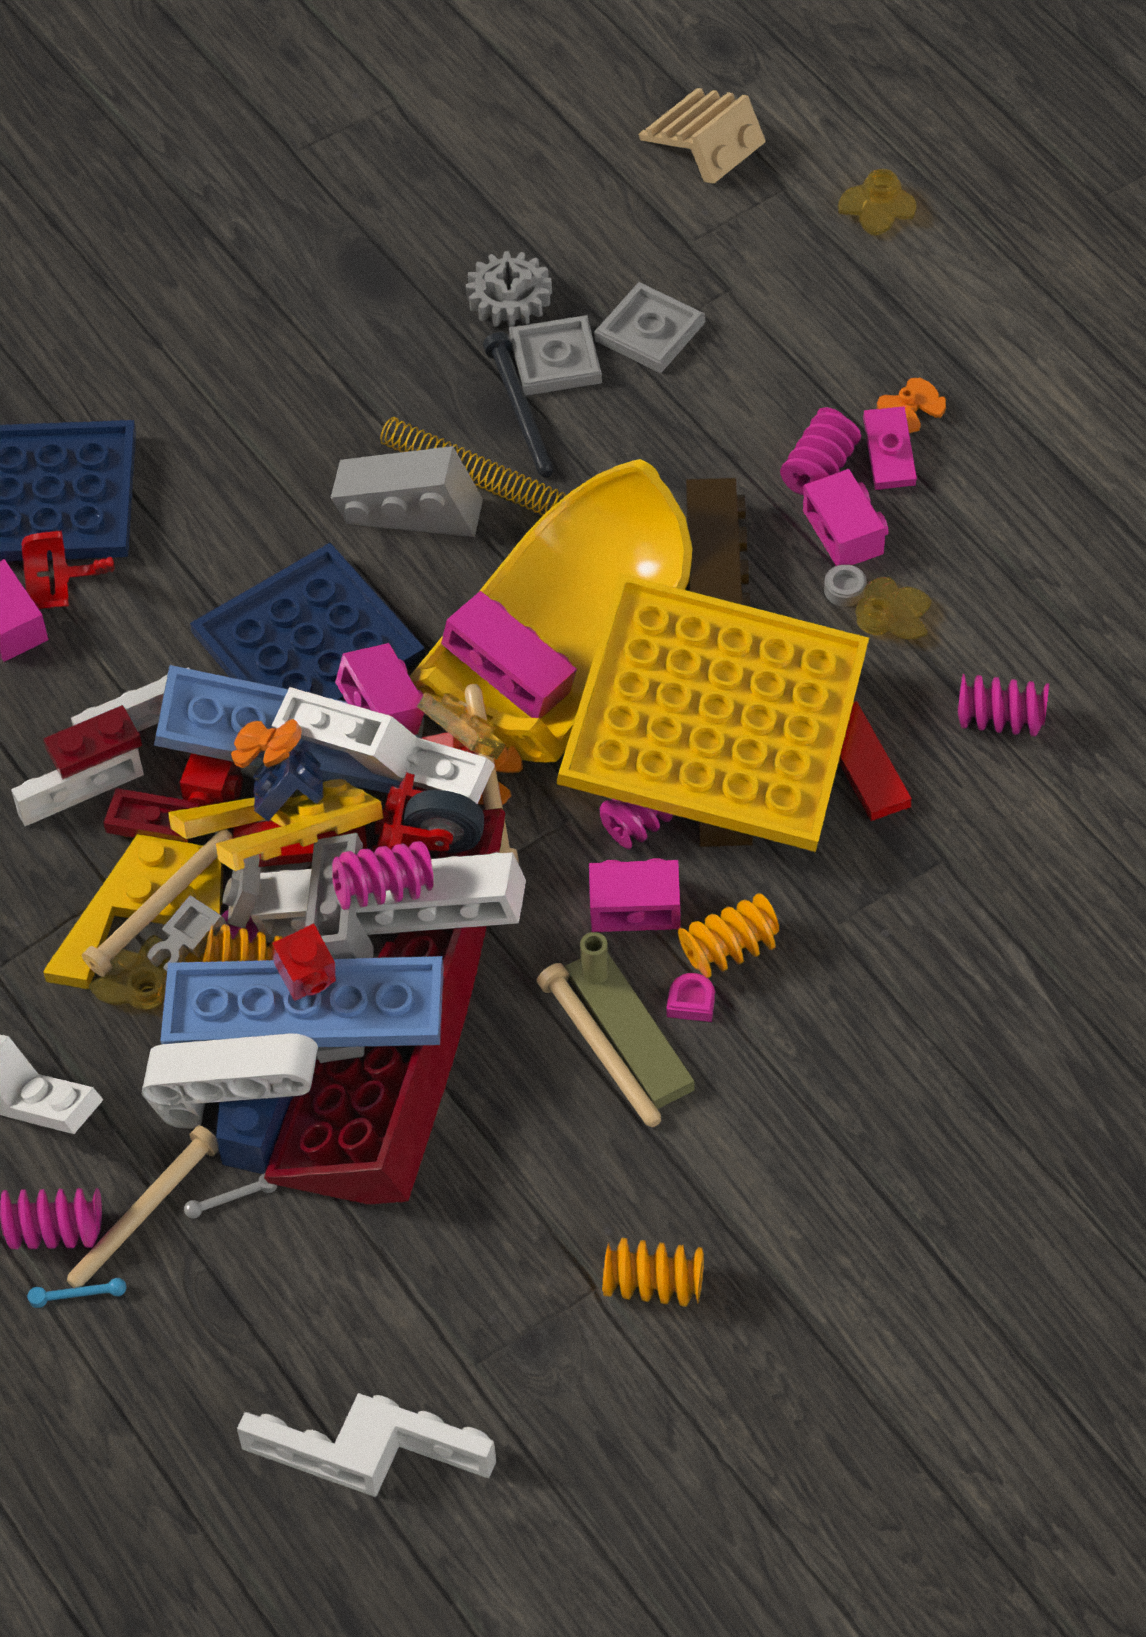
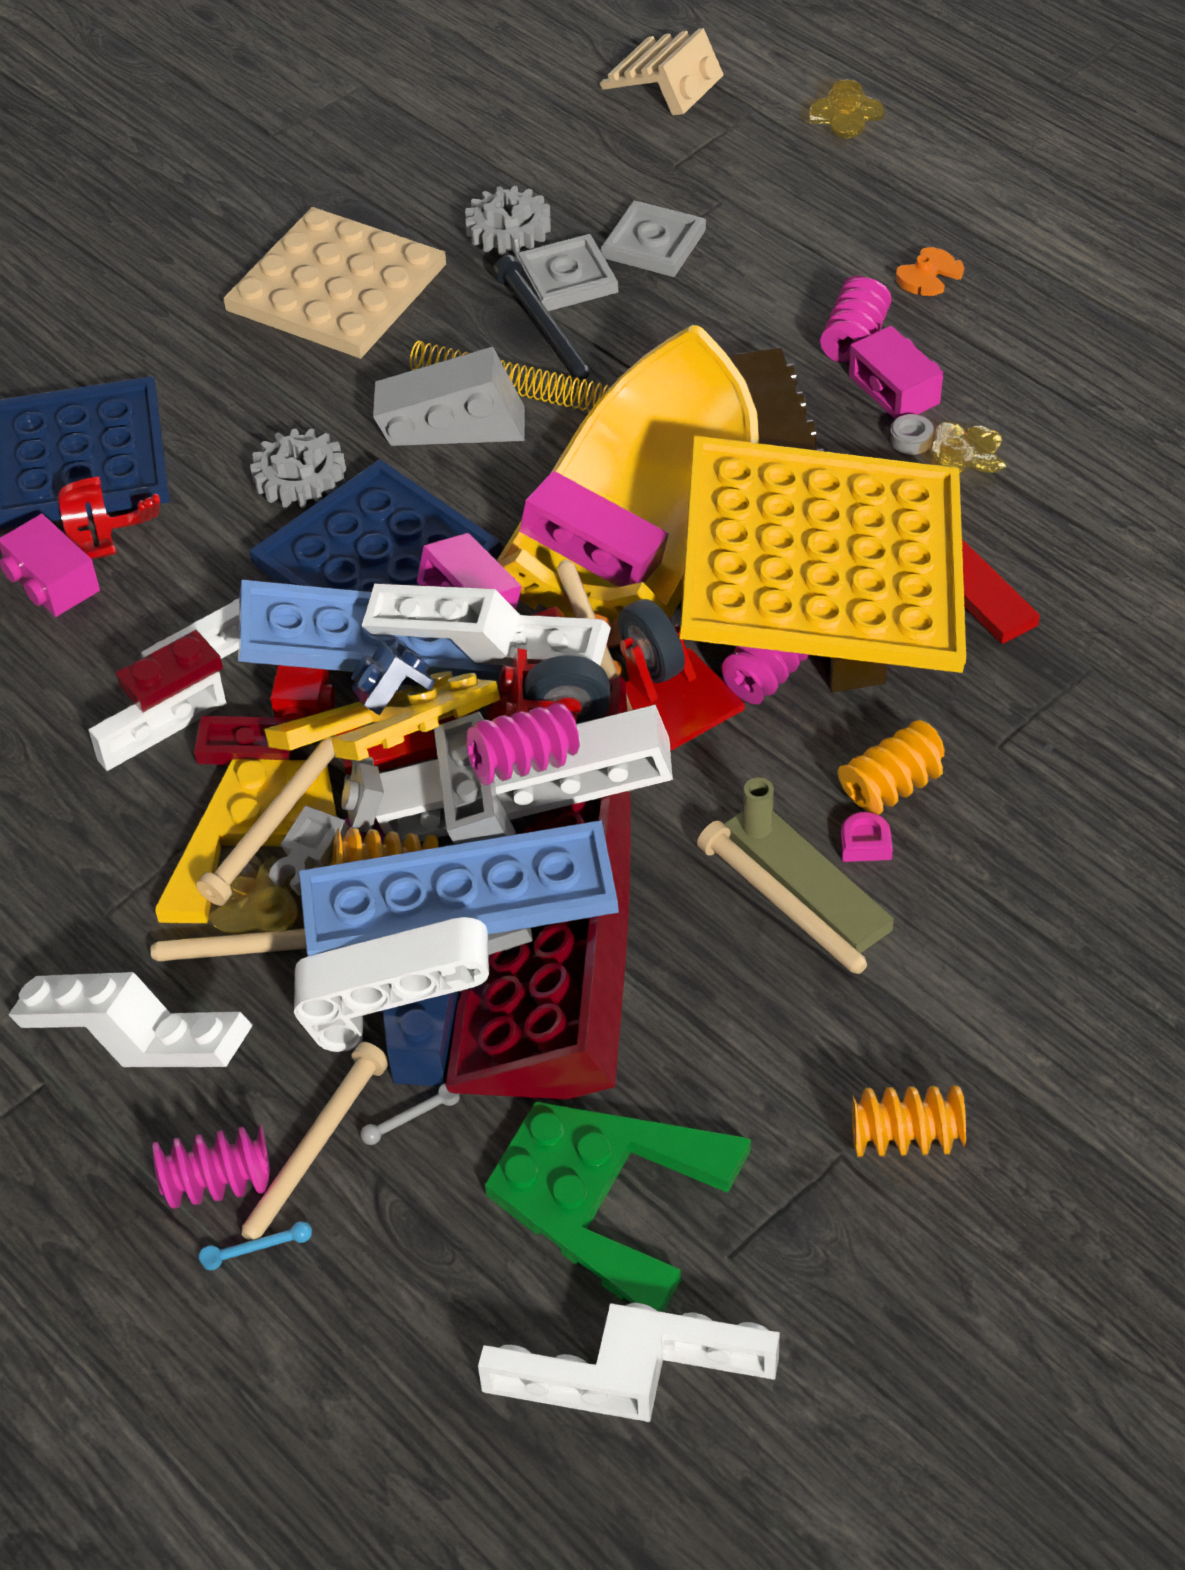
camera: 10 degrees left, 5 degrees down
orange piece [231,719,302,768] -> none
red brick [272,923,336,1001] -> none
clear yellow plate [417,692,506,759] -> none
dark pink brick [589,858,681,932] -> none
dark pink plate [863,406,917,490] -> none
dark pink piece [958,673,1050,737] -> none
none -> tan bar [151,929,307,961]
none -> tan plate [224,207,446,359]
none -> light grey gear [250,429,346,508]
none -> green wing [485,1102,751,1312]
none -> red plate [618,599,745,751]

